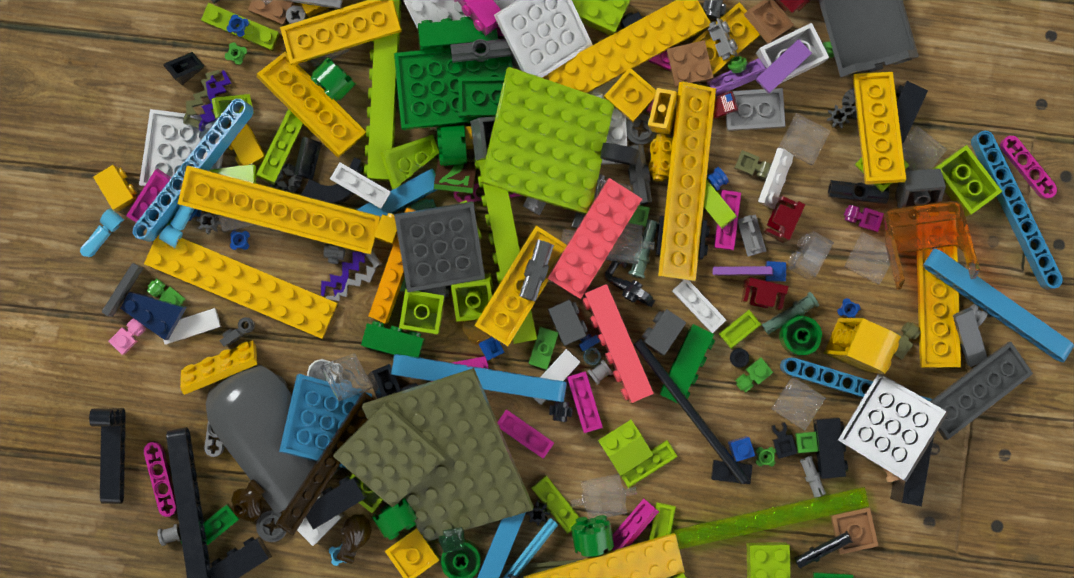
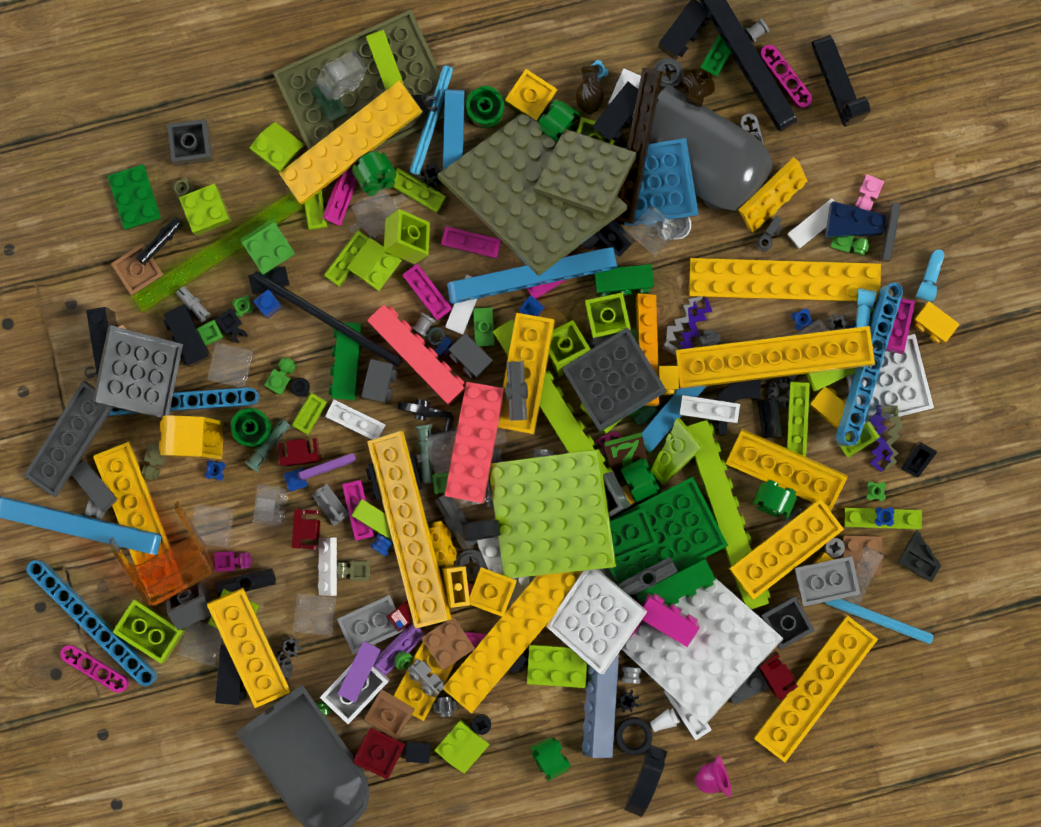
camera: 160 degrees right, 0 degrees up
clear green bracket [439,527,464,553] -> none
black gear [549,401,573,422] -> none
none -> bright green brick [241,218,295,274]
none -> lime brick [384,209,430,264]

